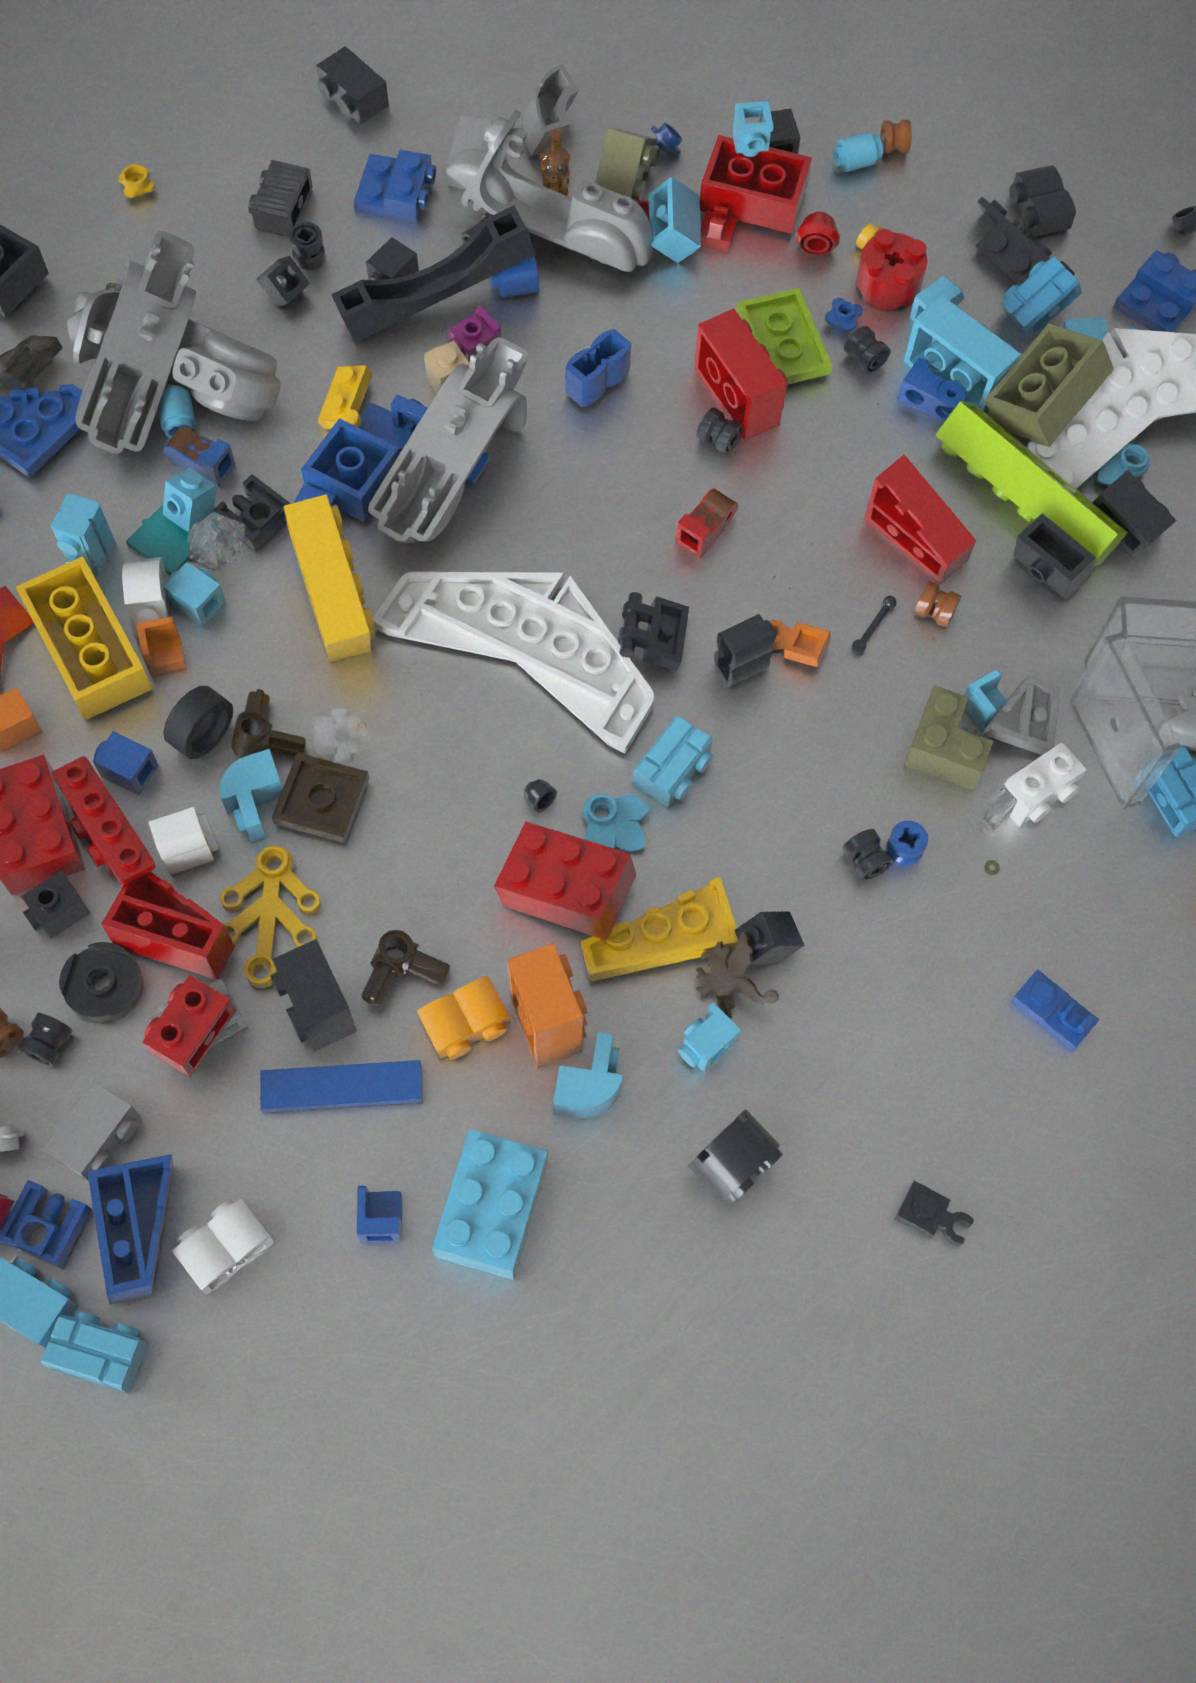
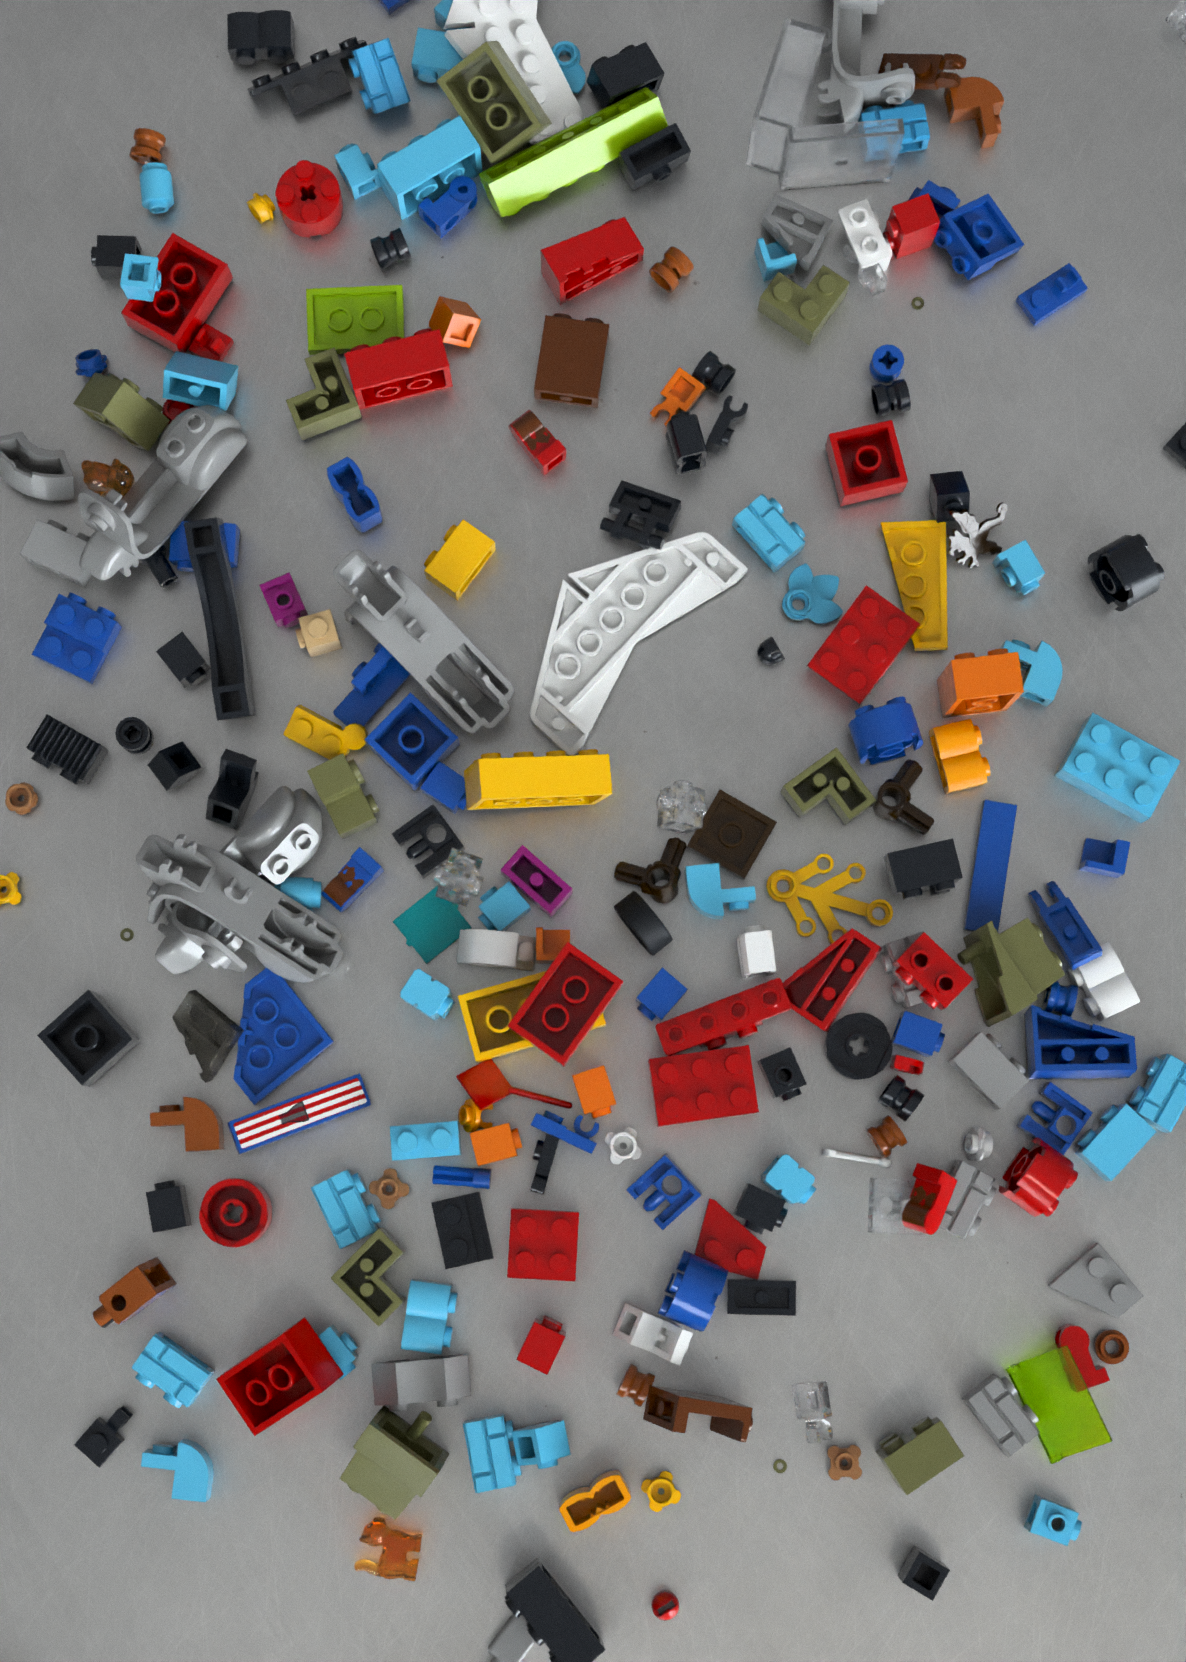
camera: 75 degrees left, 15 degrees up
medium azure brick [162,468,217,533] -> none
black wheel [696,407,744,455] -> none
red cone [795,211,840,256] -> none
blue plate [825,298,863,333] -> none
black hinge [851,595,897,655] -> none
none -> medium nougat plate [5,782,38,815]
none -> black brick [206,749,259,830]
none -> olive brick [286,347,362,441]
none -> olive brick [307,753,380,839]
none -> yellow piece [424,519,496,601]
none -> orange panel [429,296,481,348]
none -> magenta brick [500,845,573,918]
none -> red brick [508,942,624,1067]
none -> reddish brown panel [534,313,609,408]
none -> black wheel [692,351,736,396]
none -> black plate [706,395,748,455]
none -> olive brick [780,747,877,825]
none -> red brick [825,420,908,506]
none -> blue brick [848,697,923,765]
none -> red brick [882,193,940,259]
none -> red tile [890,1055,925,1076]
none -> blue brick [891,1011,945,1057]
none -> blue bracket [909,180,961,217]
none -> blue plate [934,194,1024,280]
none -> olive piece [957,917,1065,1027]
none -> blue hinge [1028,881,1103,970]
none -> blue wheel [1042,981,1078,1017]

